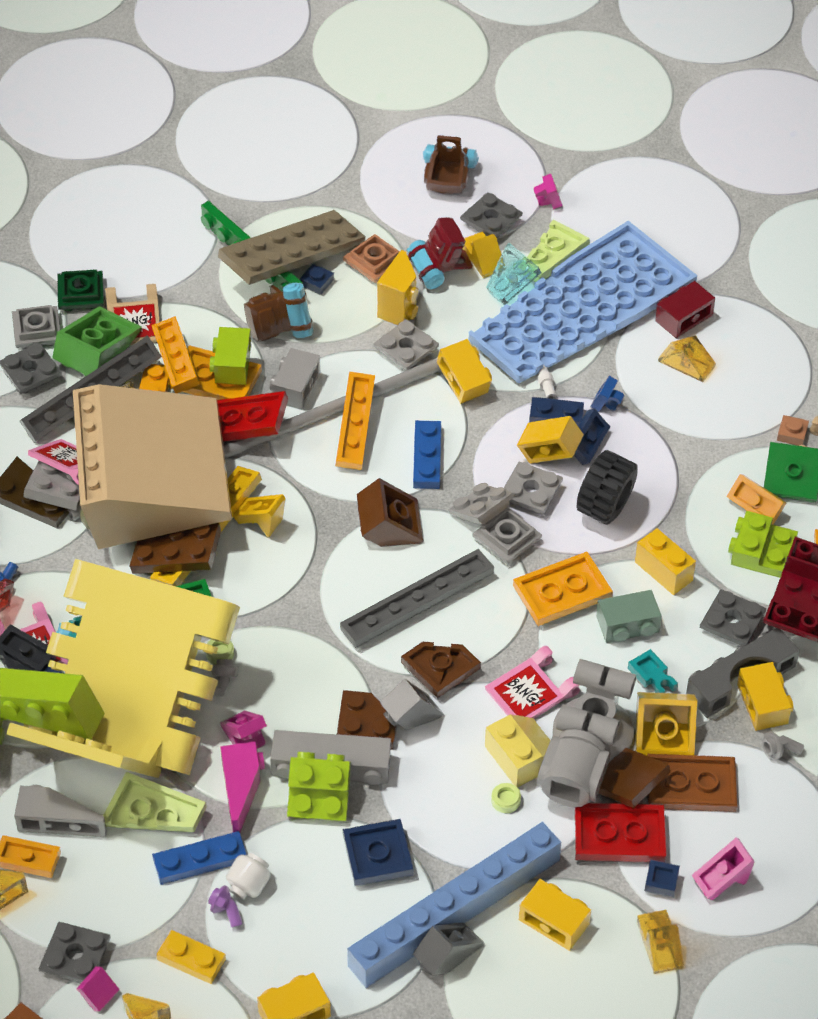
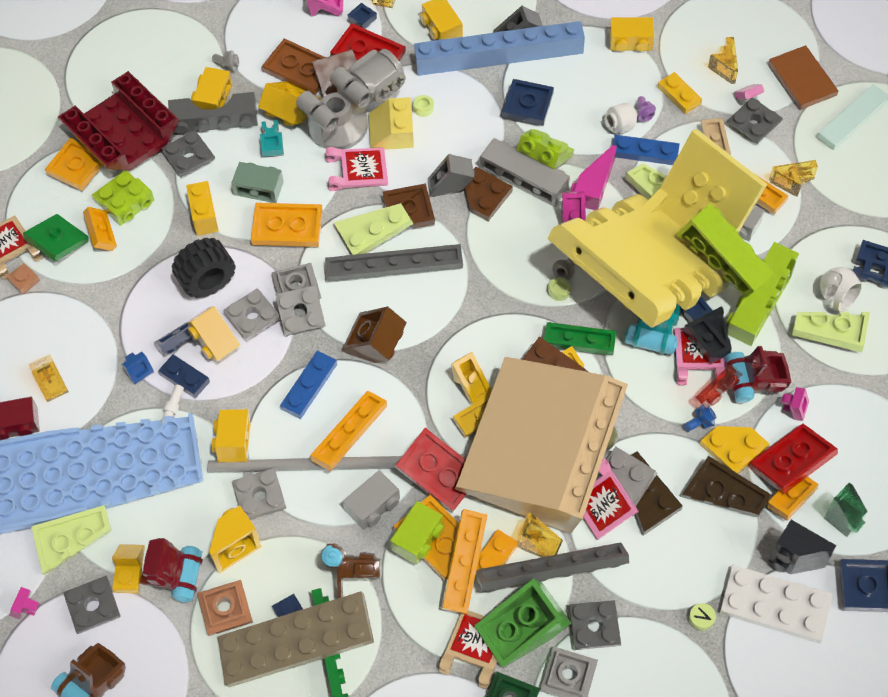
camera: 150 degrees left, 10 degrees up
clear light blue wing [486,243,541,305] -> none
none -> yellowish green wing [334,203,413,255]
none -> tan plate [700,118,731,155]

